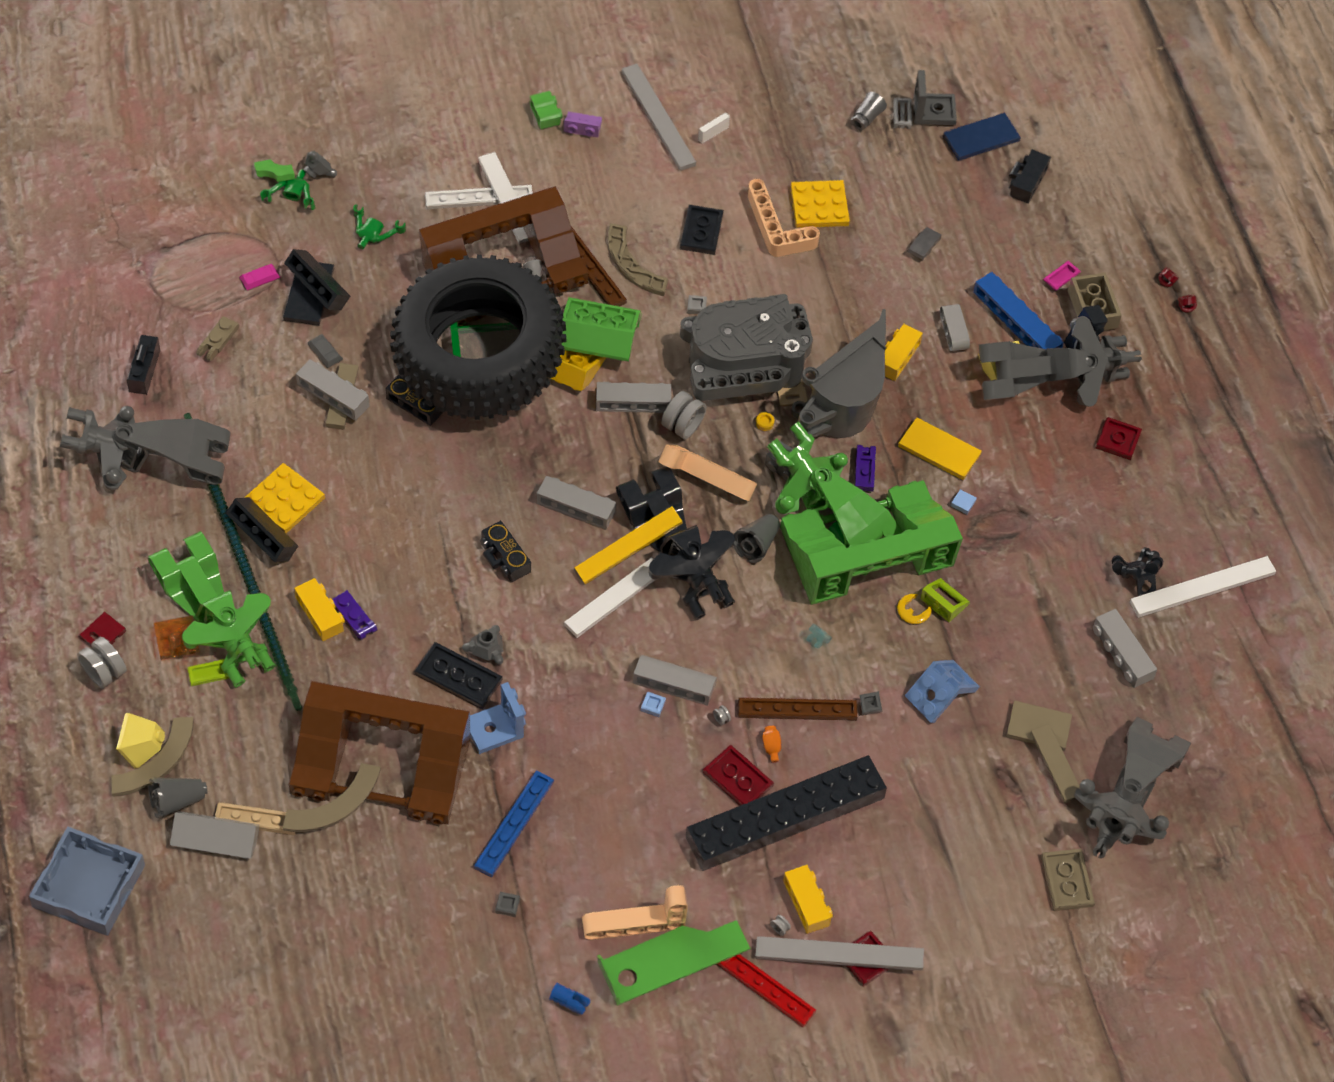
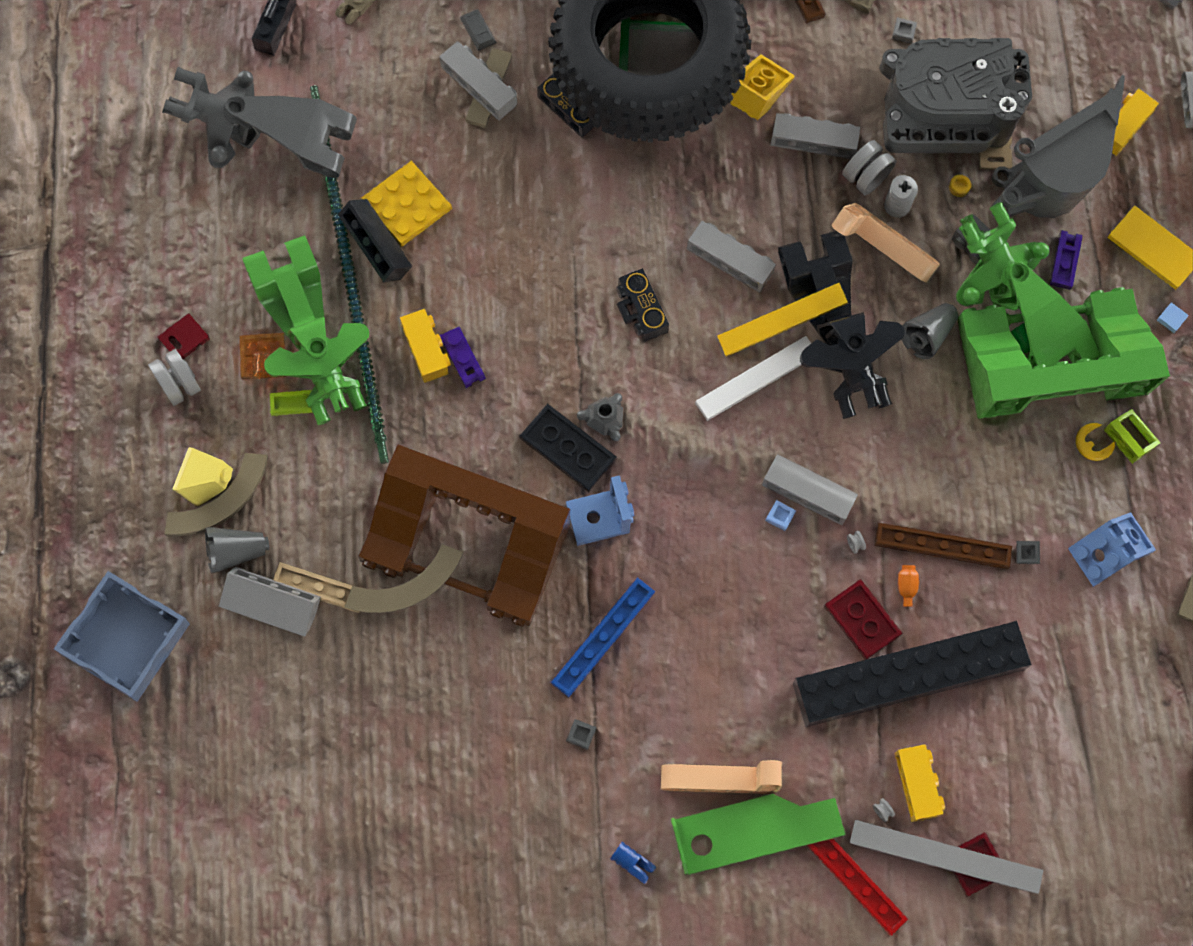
camera: 10 degrees right, 15 degrees up
bright green slope [562,297,642,362] -> none
clear light blue tile [807,623,832,648] -> none
none -> light grey piece [884,175,918,218]

